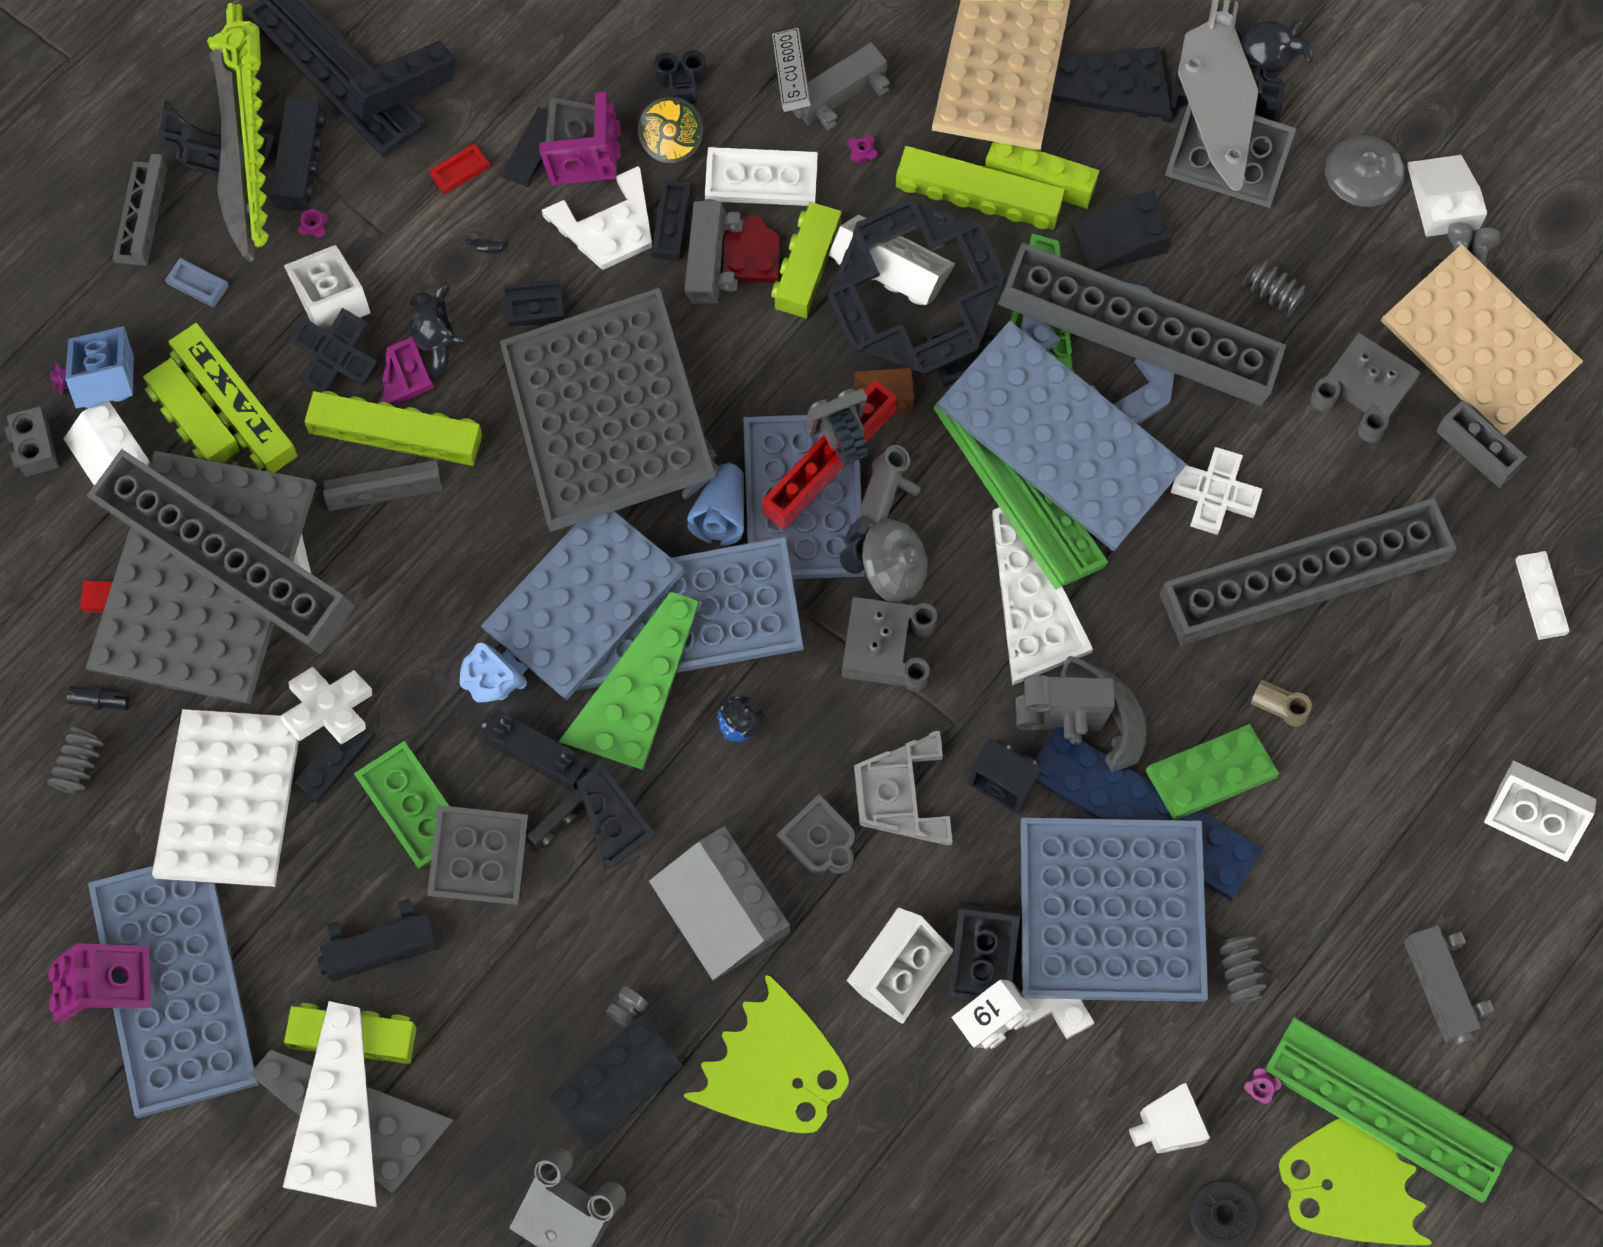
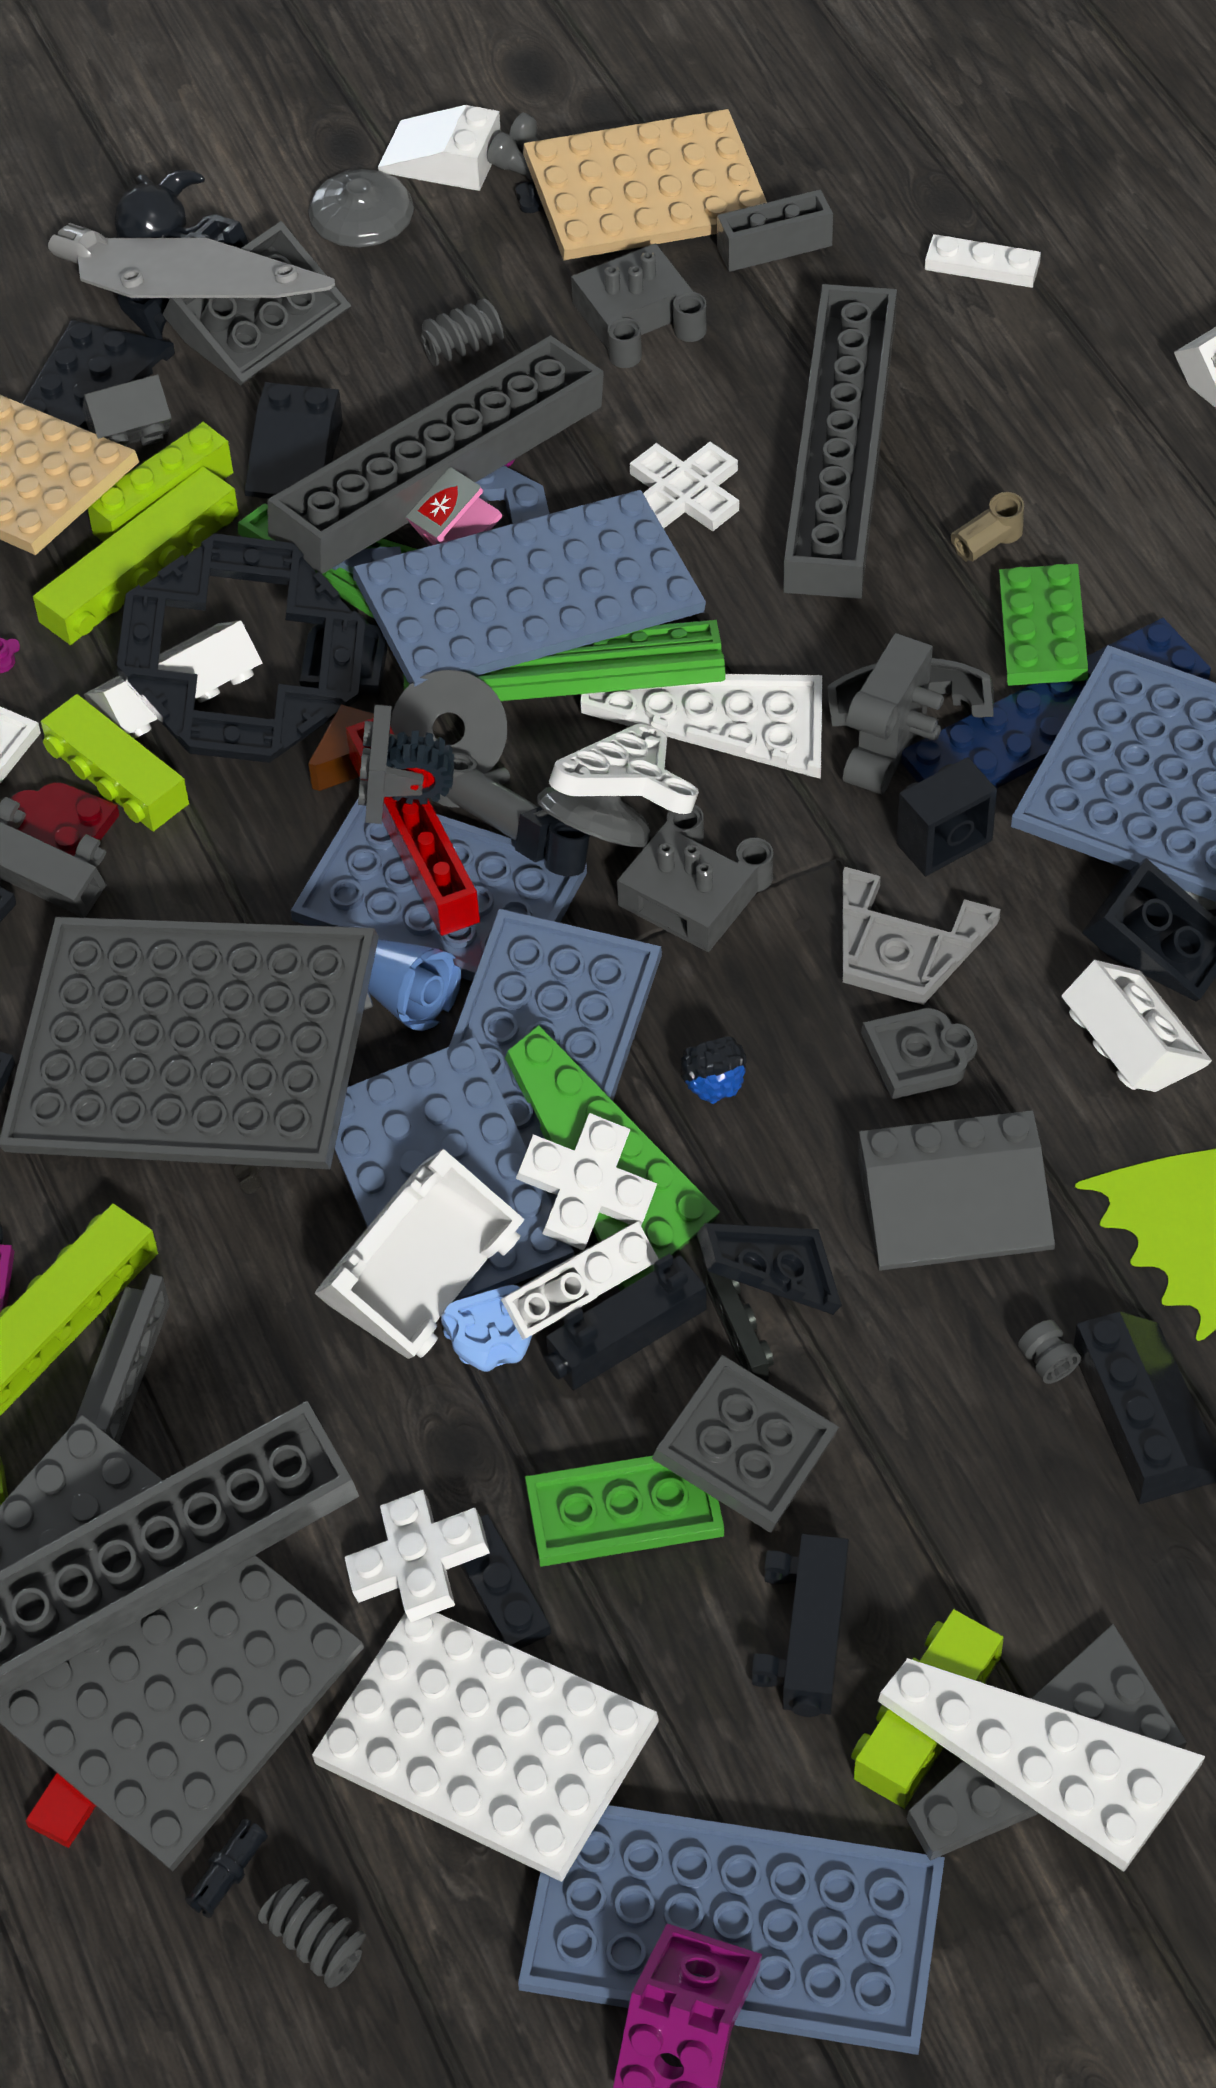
camera: 60 degrees left, 15 degrees down
none -> dark grey brick [82,374,172,447]
none -> white windscreen [315,1149,525,1359]
none -> dark grey sticker [390,670,507,774]
none -> piece [406,467,502,546]
none -> white slope [501,1221,659,1340]
none -> white plate [516,1113,657,1250]
none -> white beam [549,724,699,814]

